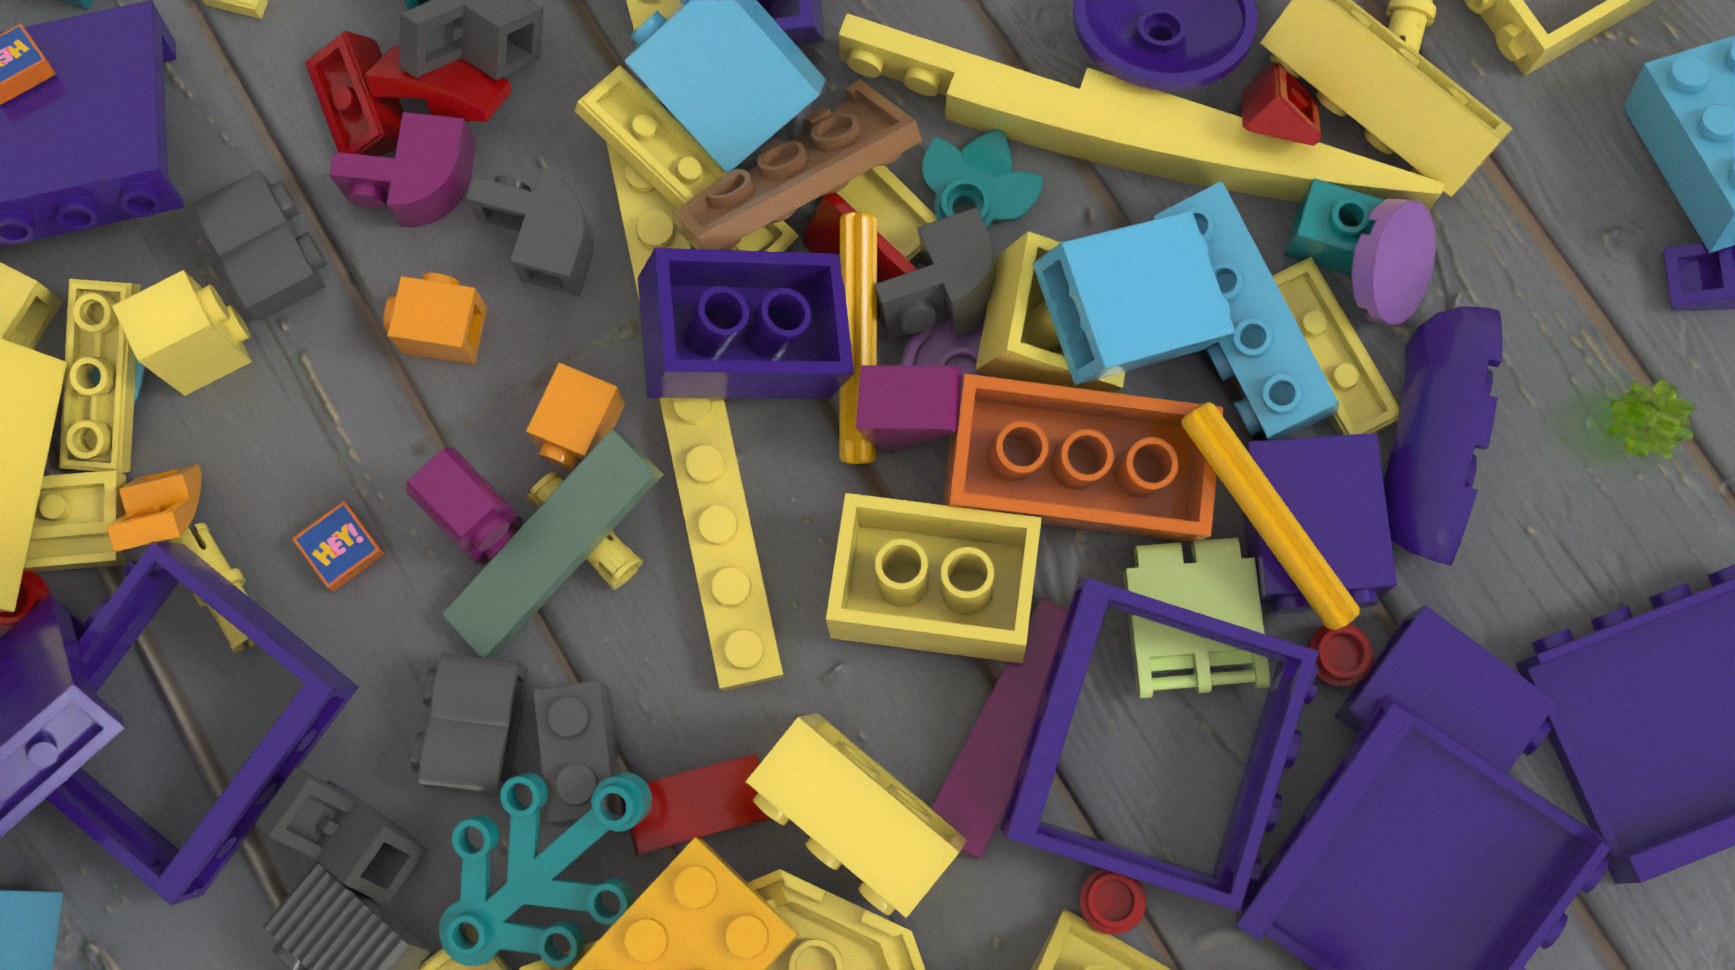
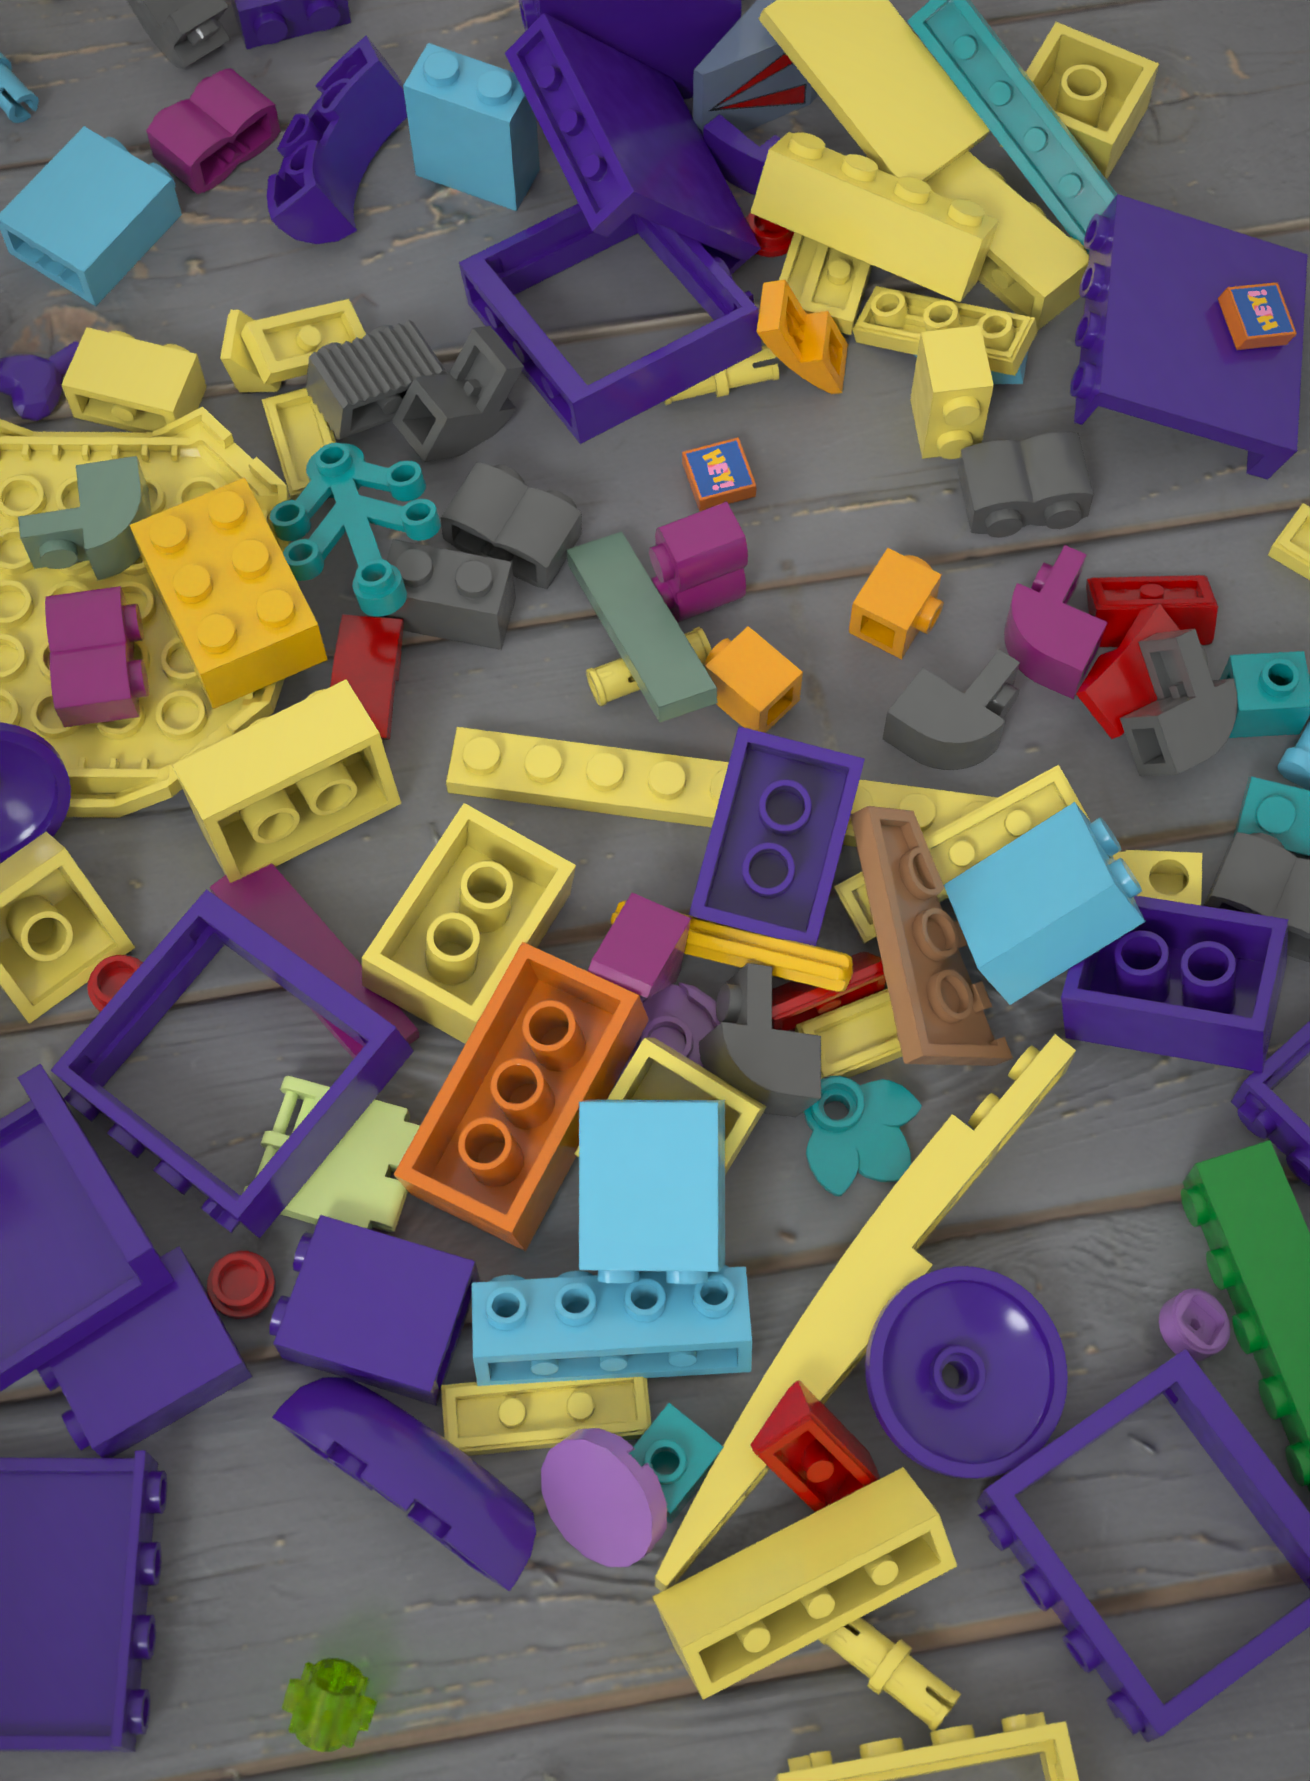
camera: 110 degrees right, 10 degrees down
yellow axle [1181,402,1360,631] -> none

